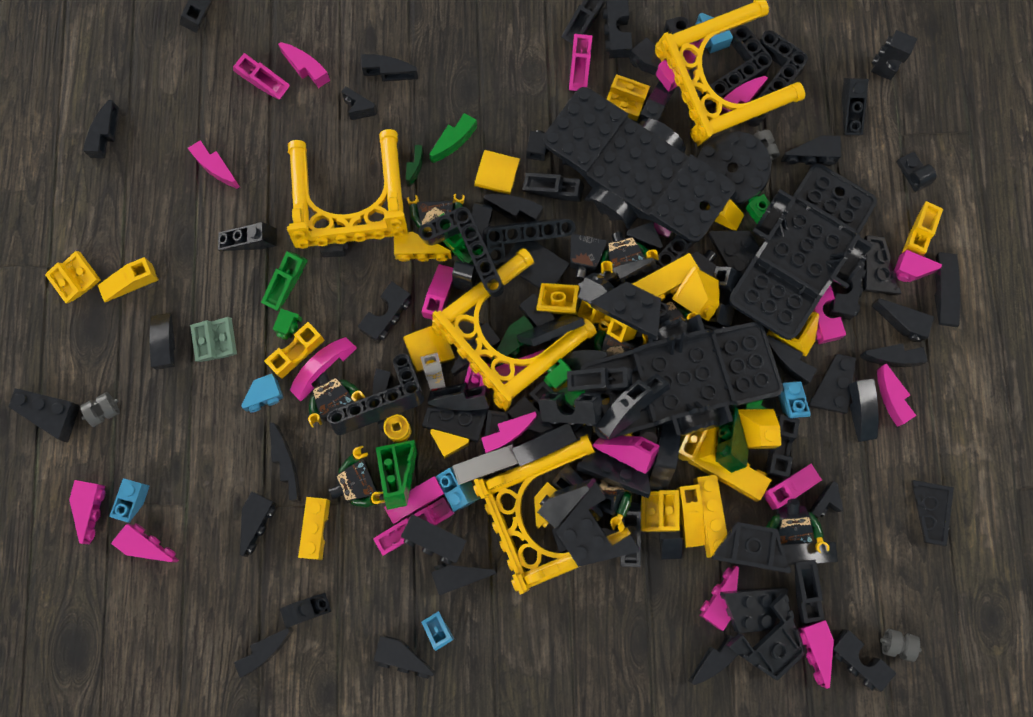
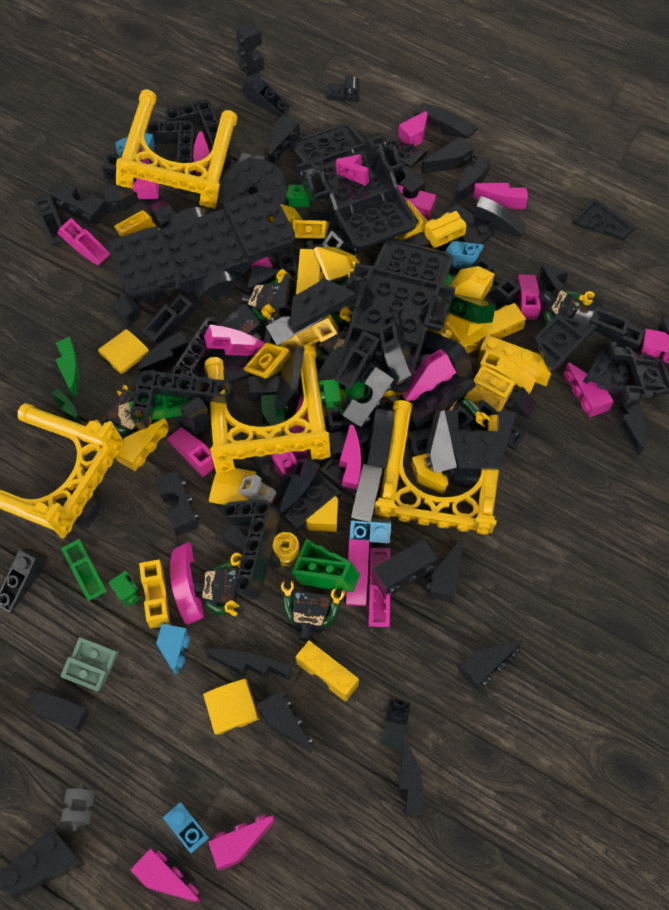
camera: 55 degrees left, 15 degrees down
dark azure slope [422,611,454,651] -> none
yellow slope [902,201,943,256] -> none
none -> yellow slope [203,679,259,735]
none -> dark pink slope [204,325,265,356]
none -> yellow slope [292,220,329,239]
none -> dark pink slope [336,155,369,186]
none -> yellow brick [424,211,466,248]

